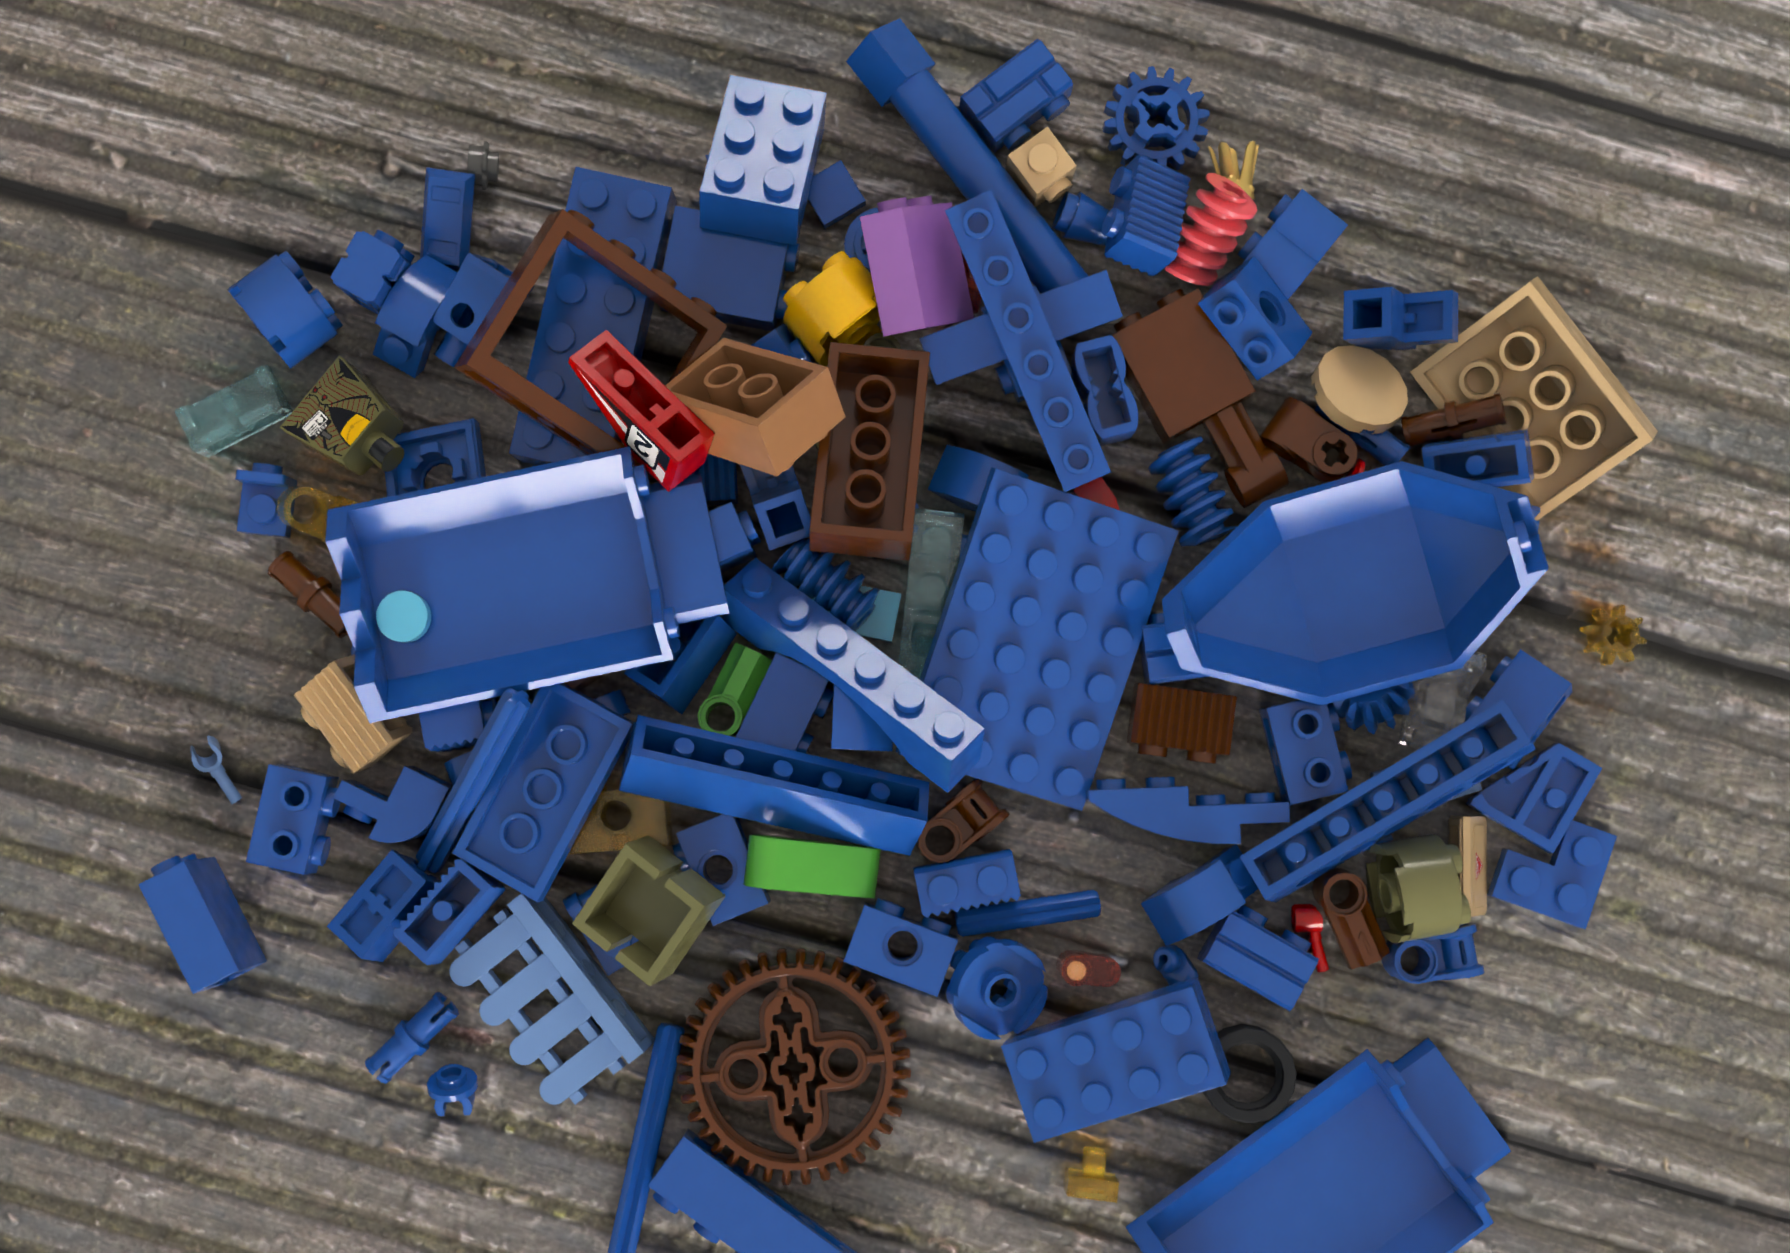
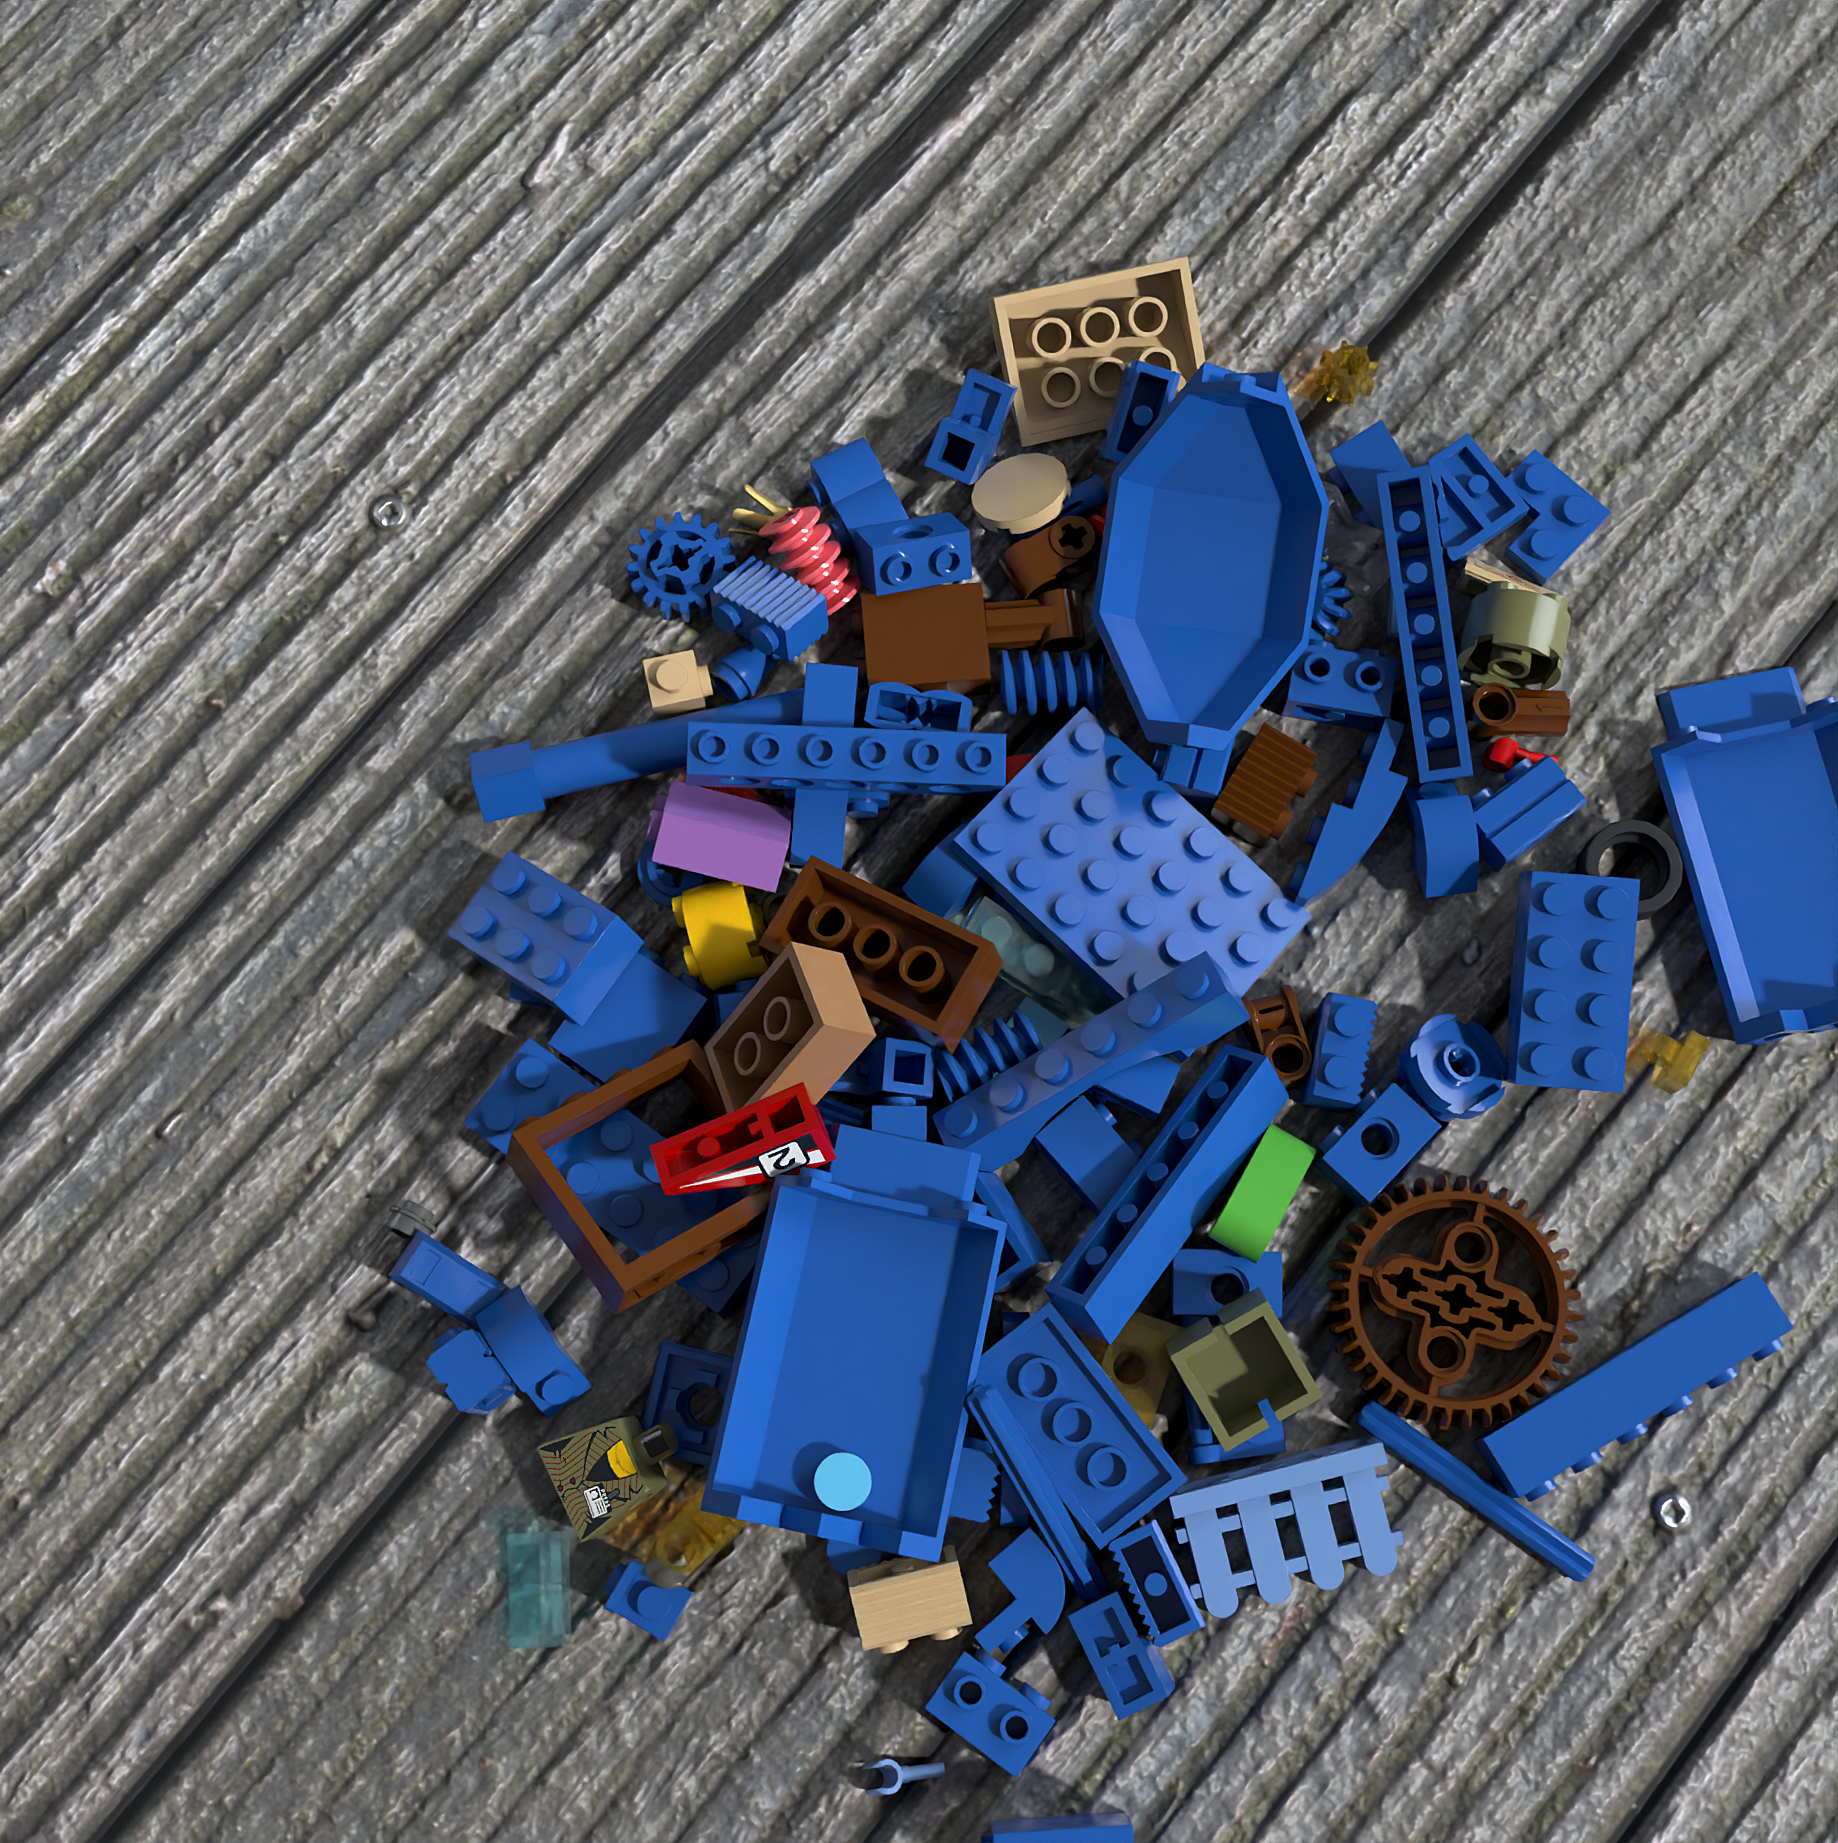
camera: 65 degrees left, 10 degrees down
blue brick [227,251,343,369] -> none
reddish brown pin [268,551,348,638] -> none
blue pin [365,992,459,1084] -> none
blue plate [427,1064,478,1116] -> none
blue torso [433,253,534,367] -> none
bright green piece [698,642,772,737] -> none
blue tile [807,160,866,229] -> none
blue axle [955,890,1101,937] -> none
blue brick [959,39,1073,153] -> none
clear red piece [1056,950,1121,987] -> none
blue arm [1153,944,1199,985] -> none
blue piece [1381,923,1485,984] -> none
reddish brown pin [1401,393,1507,448] -> none

